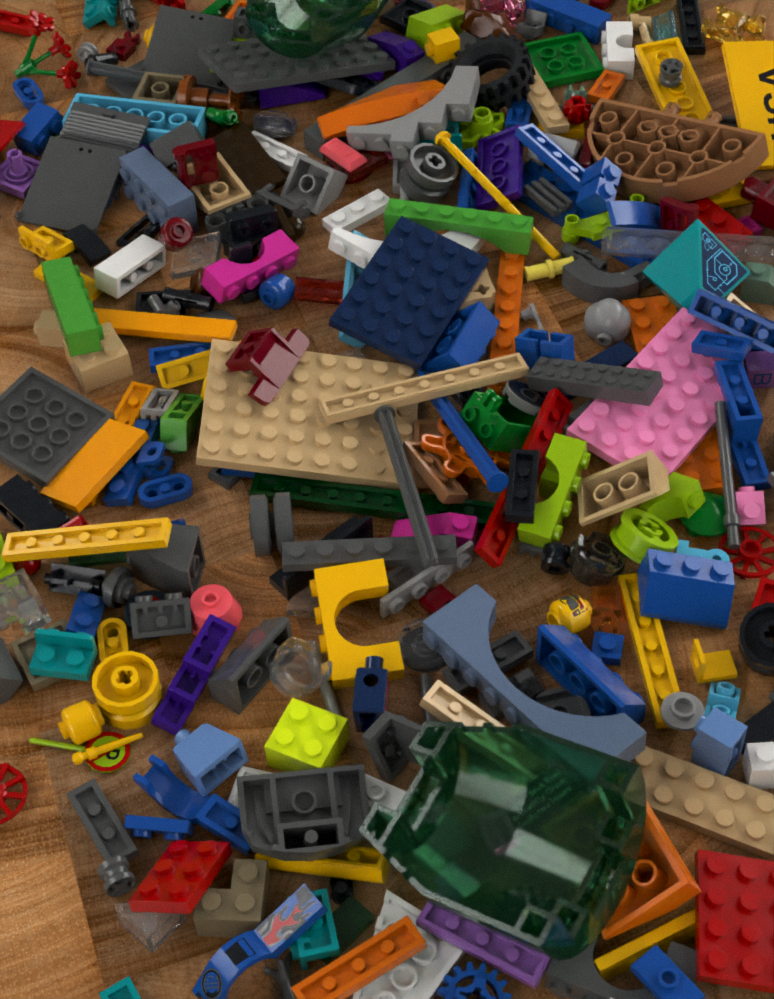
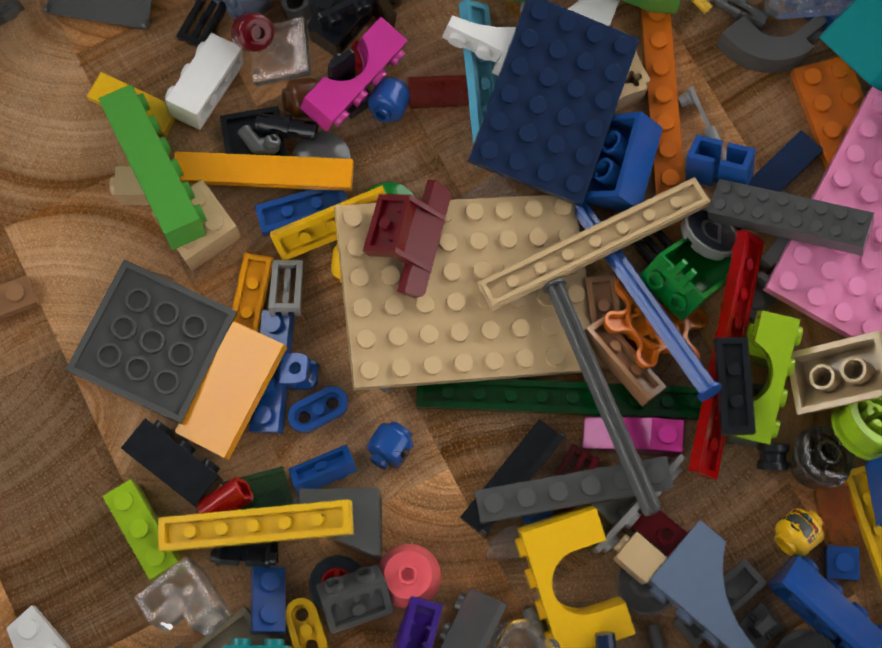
camera: 10 degrees left, 25 degrees up
yellow bracket [18,225,75,261] -> none
black slope [62,224,111,266] -> none
dark grey plate [102,566,137,609] -> none
bright green slope [160,393,204,453] -> none
dark grey wheel [249,491,295,557] -> none
light yellow pin [524,256,574,282] -> none
light grey plant [584,298,631,346] -> none
none -> blue head [366,421,414,470]
none -> tan brick [612,532,667,585]

